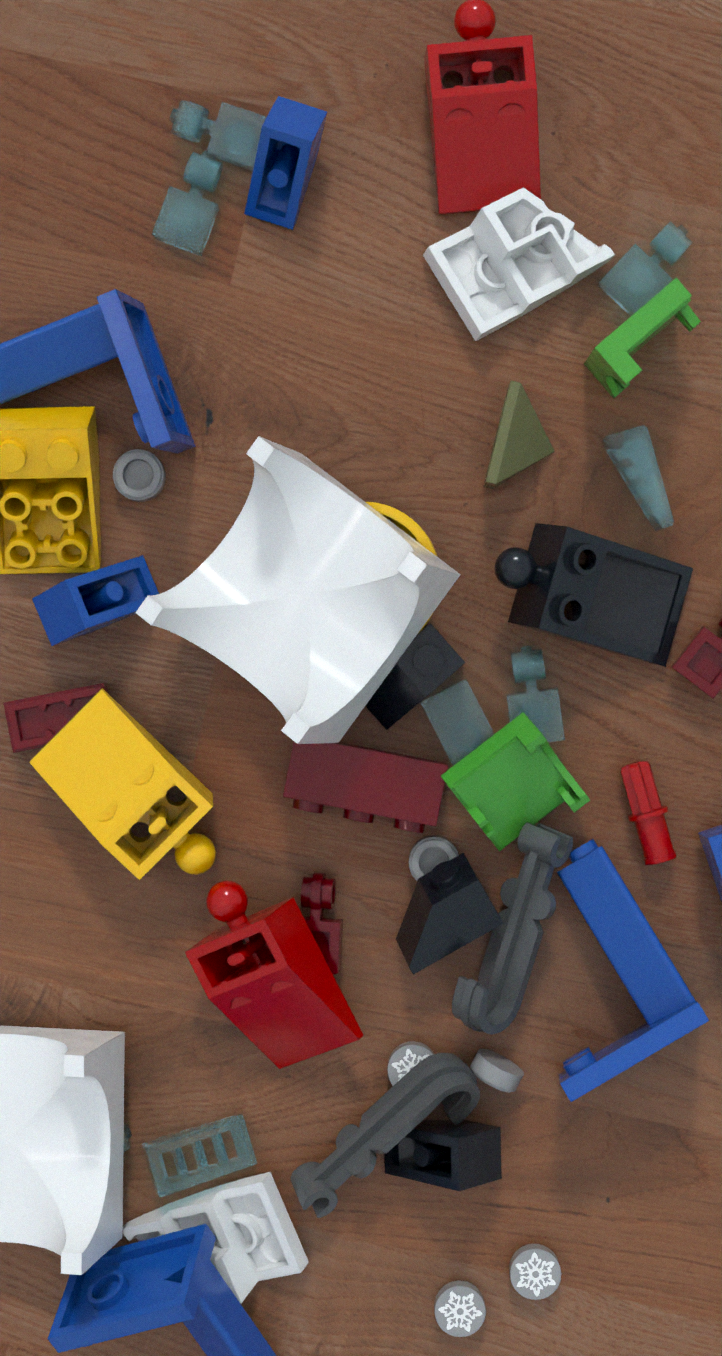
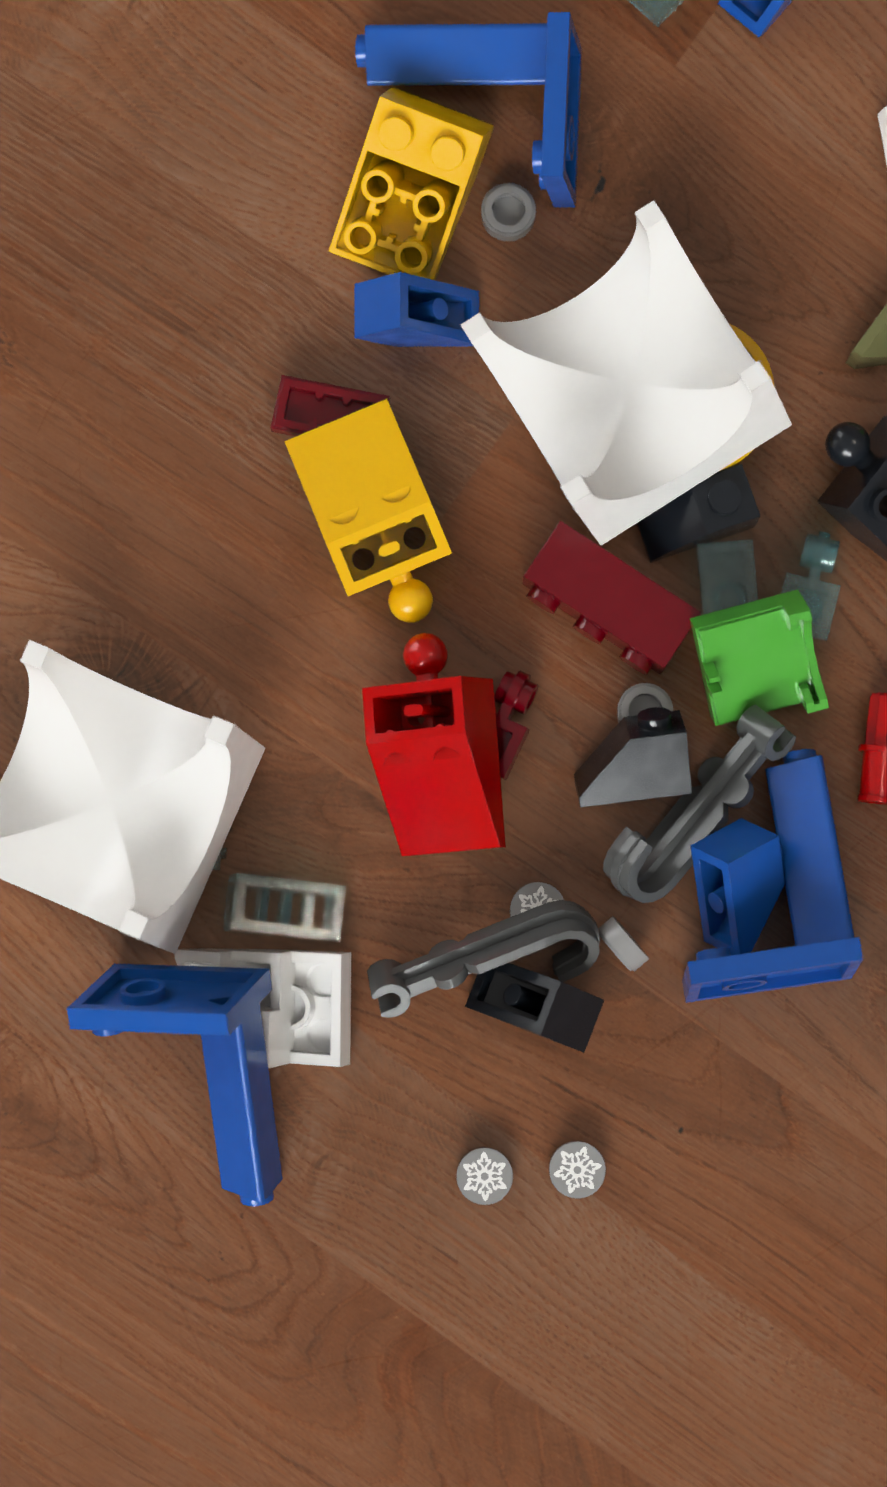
camera: 30 degrees right, 5 degrees down
none -> blue slope [690,818,785,955]

